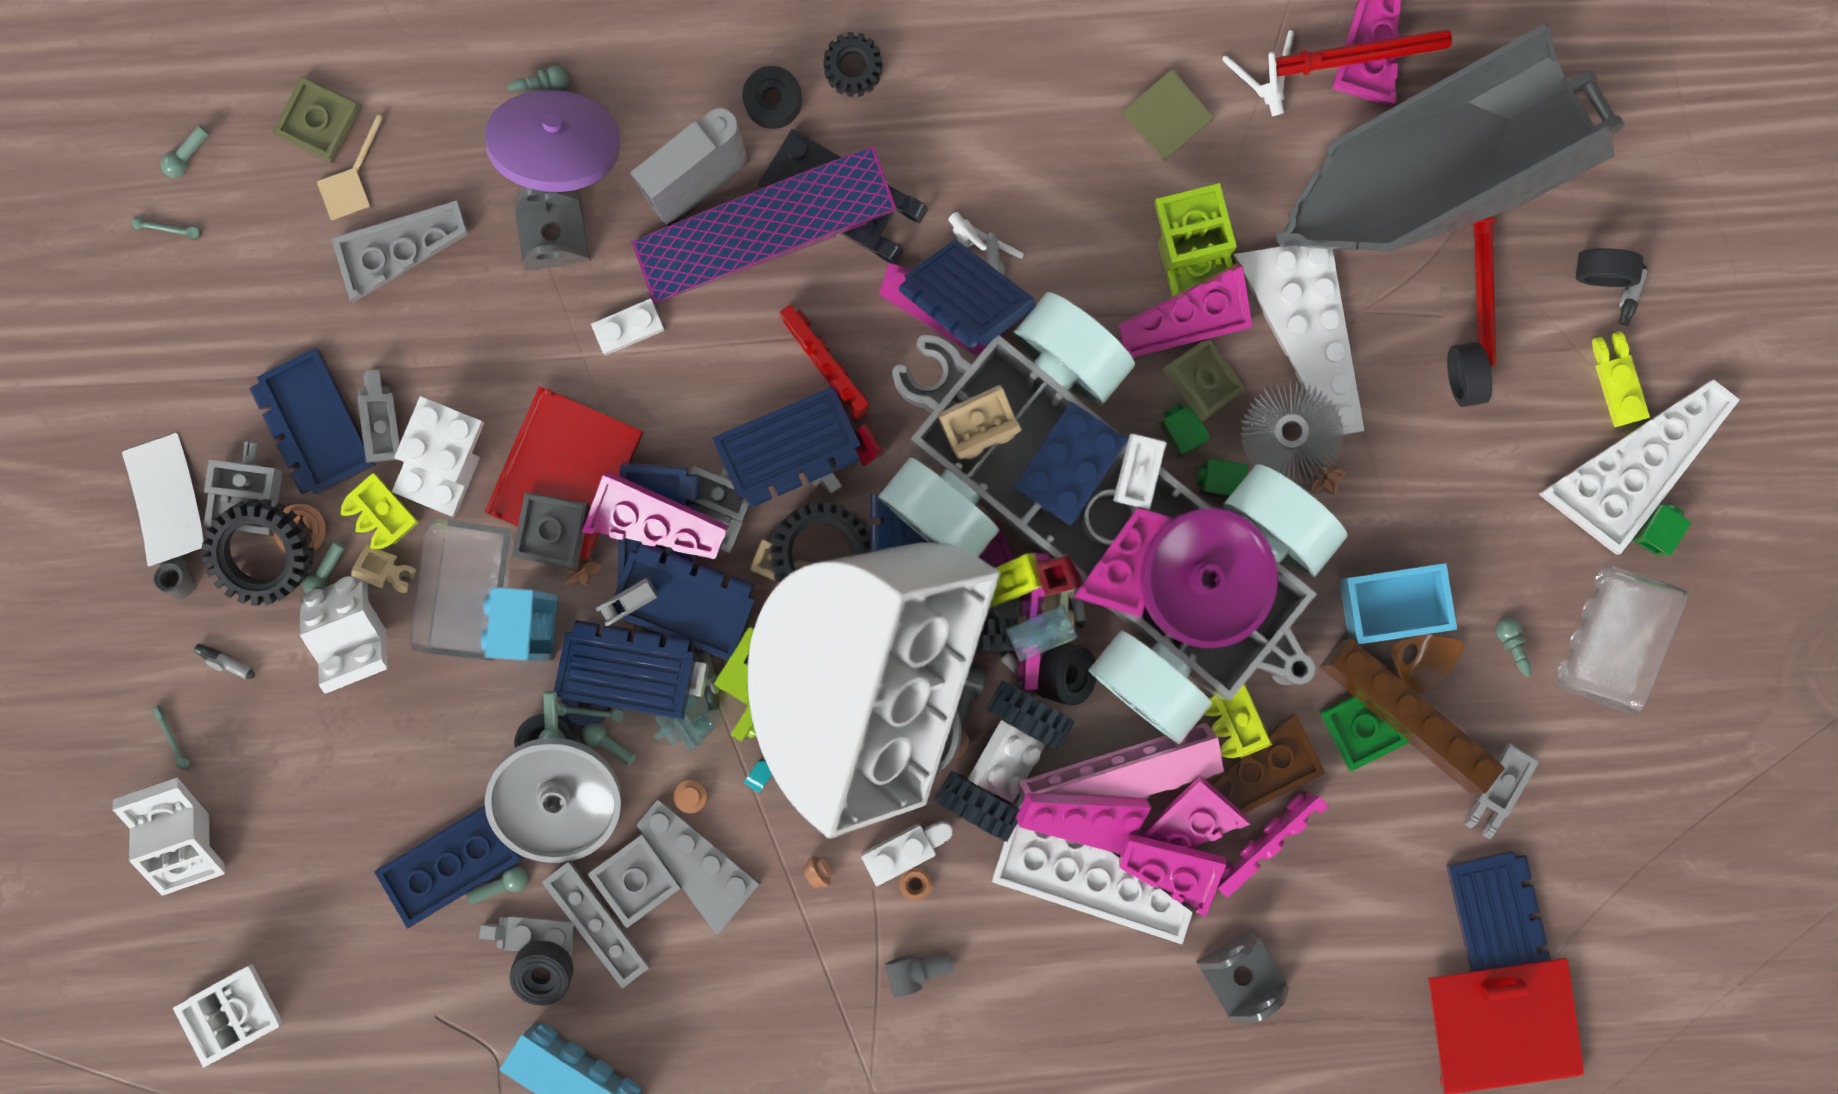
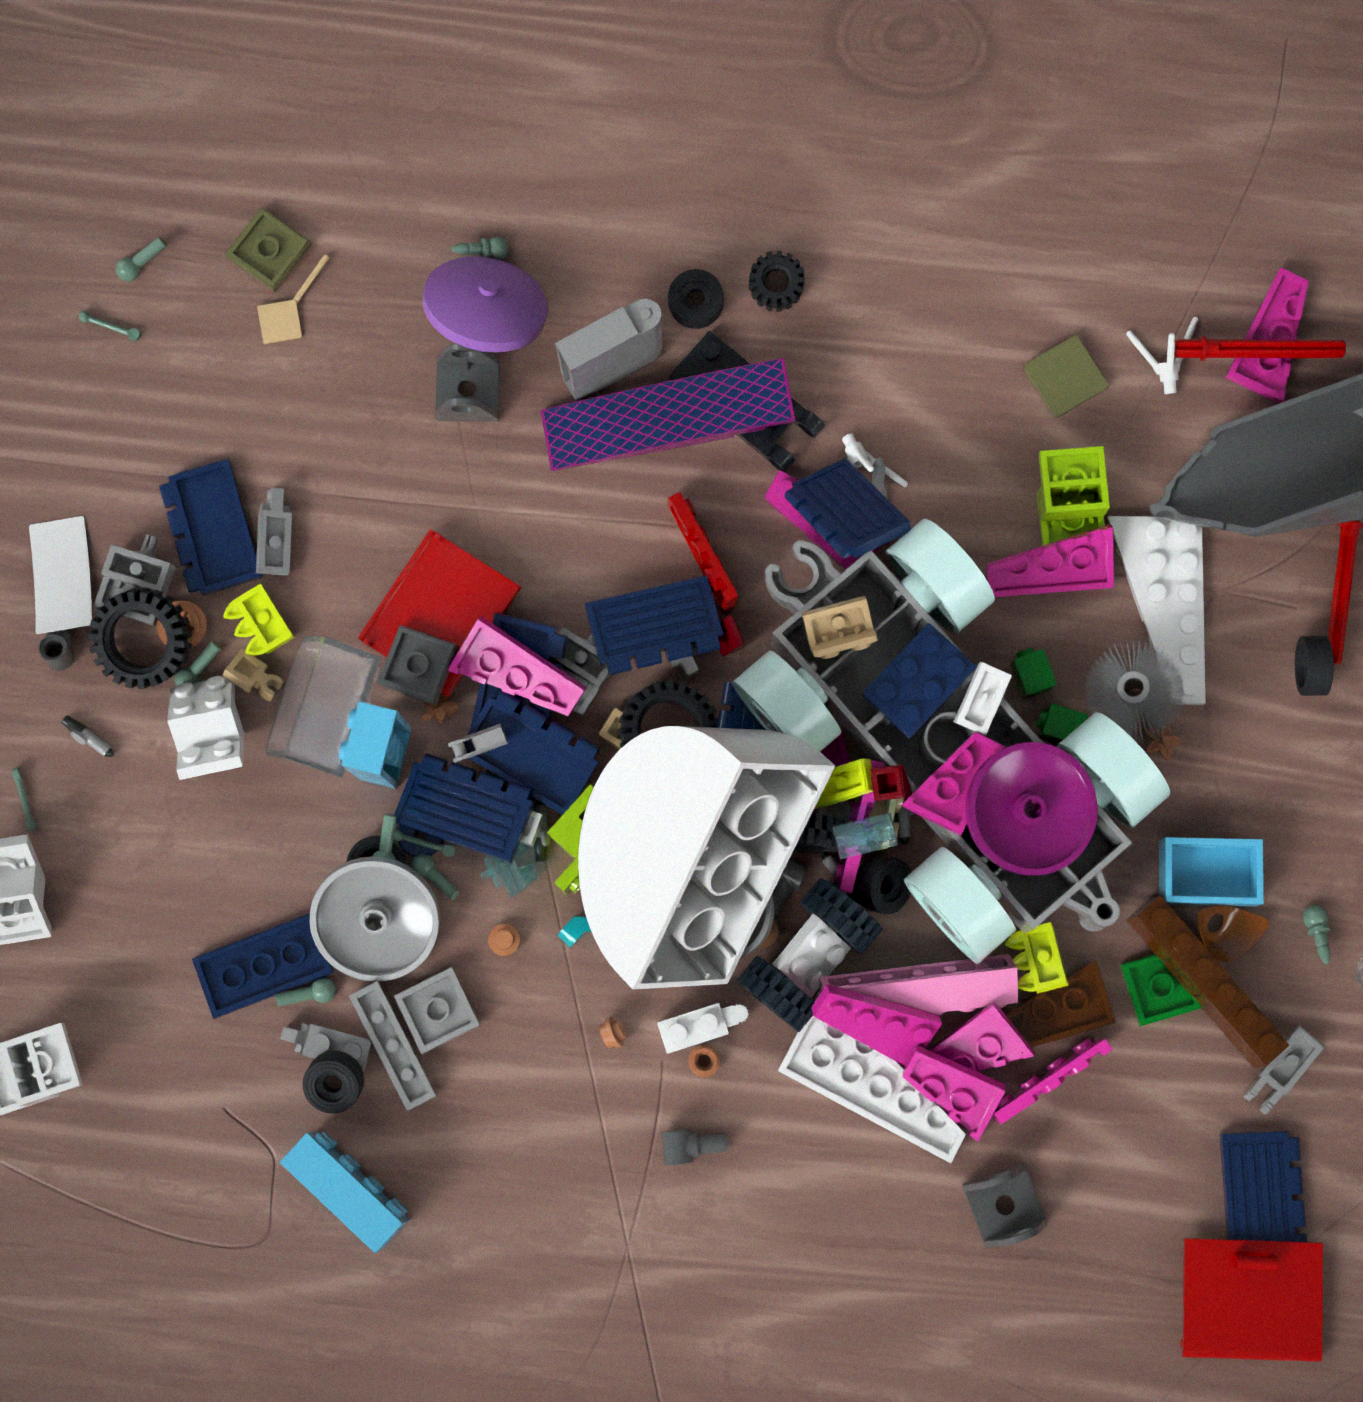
camera: 15 degrees right, 5 degrees down
light grey wing [331,200,469,303] -> none
white bracket [392,396,484,517] -> none
white plate [591,299,665,356] -> none
light grey wing [637,799,760,936] -> none
olive tile [1163,339,1247,422] -> none

